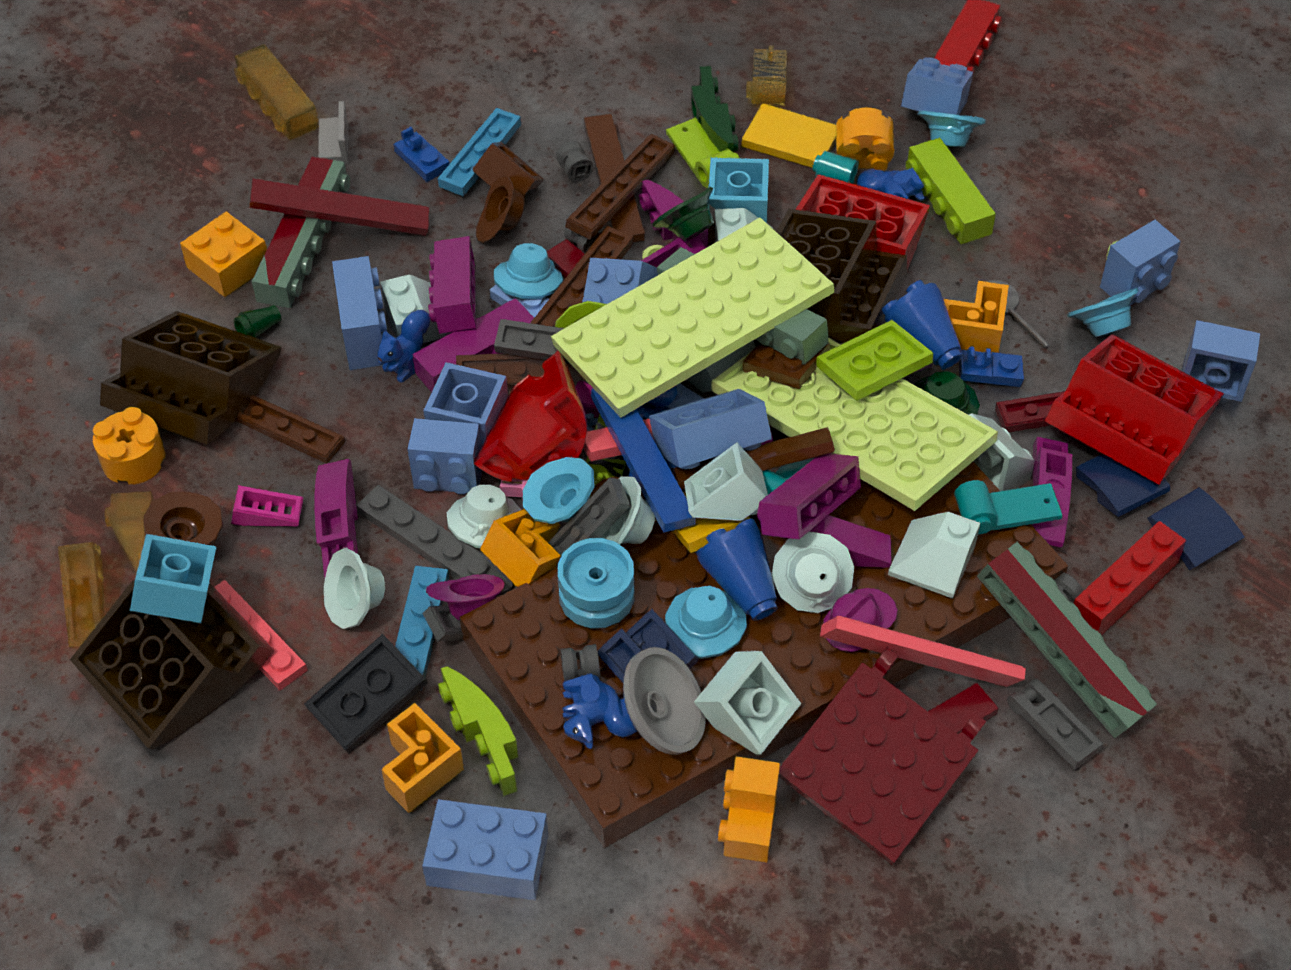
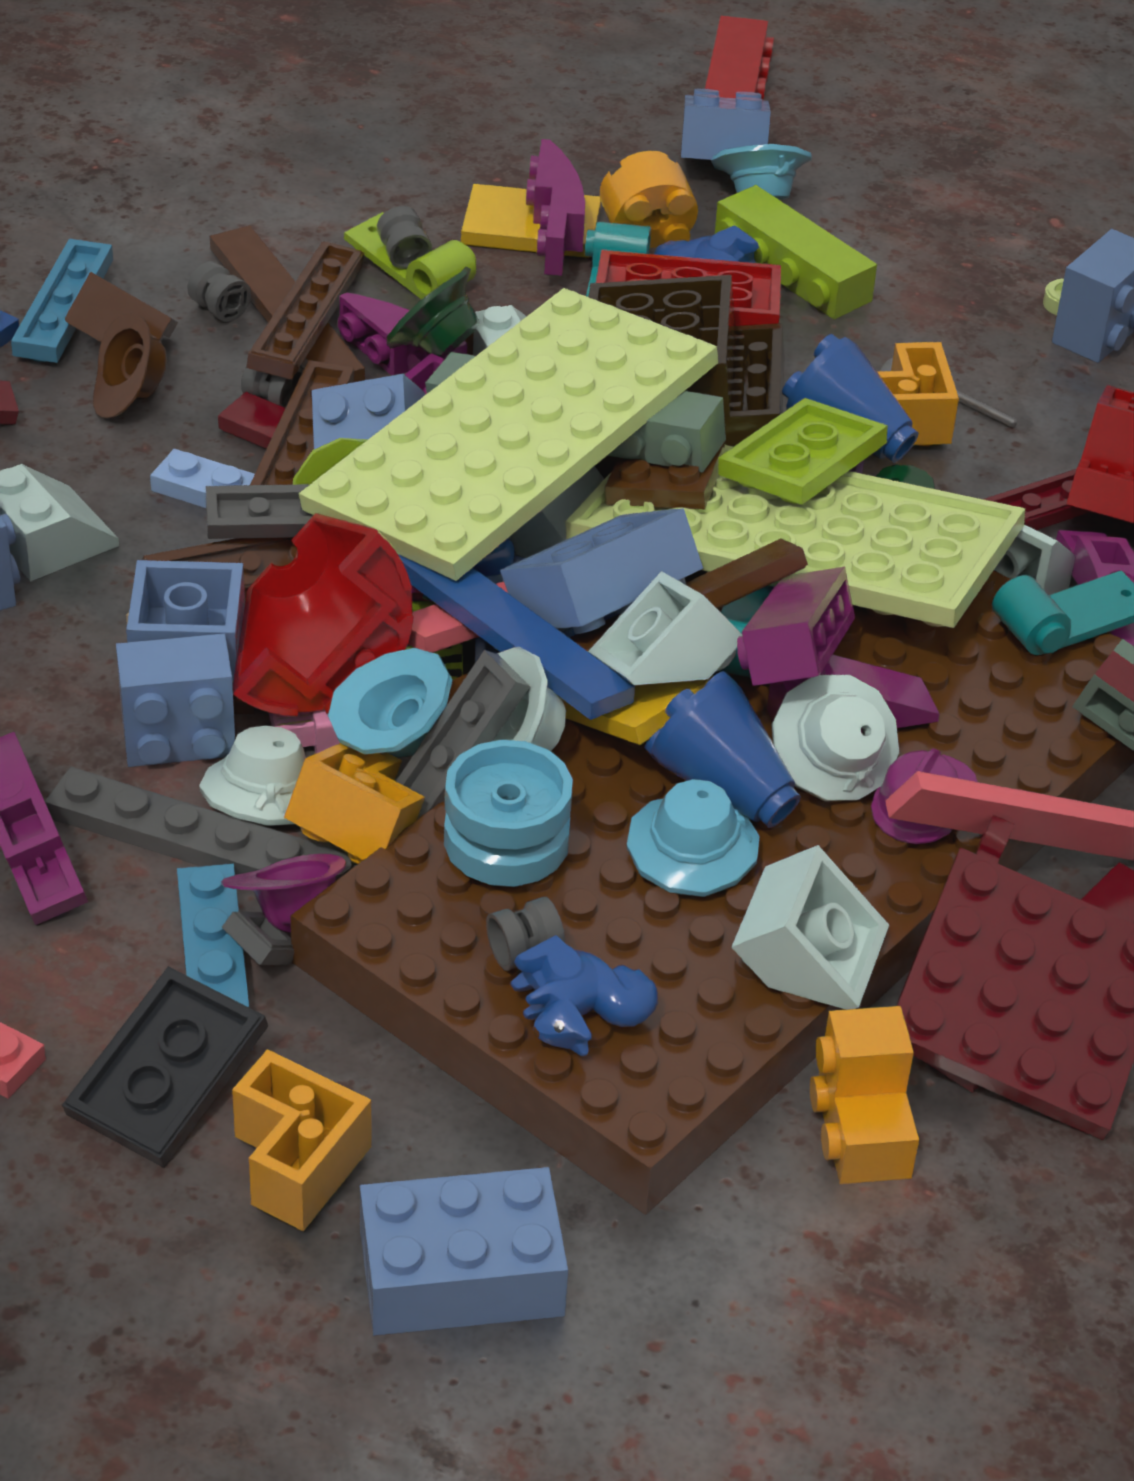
camera: 20 degrees left, 10 degrees down
light aqua hat [324,548,385,629] -> none
blue animal [377,310,430,383] -> none
magenta brick [412,298,534,392] -> none
magenta brick [428,236,476,334] -> none
lime slope [438,666,518,796] -> none
medium azure hat [494,243,563,299] -> none
dark blue slope [597,609,699,683] -> none
light grey dish [623,647,706,755] -> none
dark green slope [691,66,738,152] -> none
medium azure slope [708,158,769,223] -> none
clear yellow door [746,45,787,105] -> none
light aqua slope [888,512,980,598] -> none
blue plate [959,346,1024,387] -> none
medium azure hat [1067,288,1139,337] -> none
none -> dark grey wheel [377,206,432,269]
none -> magenta slope [526,139,585,276]

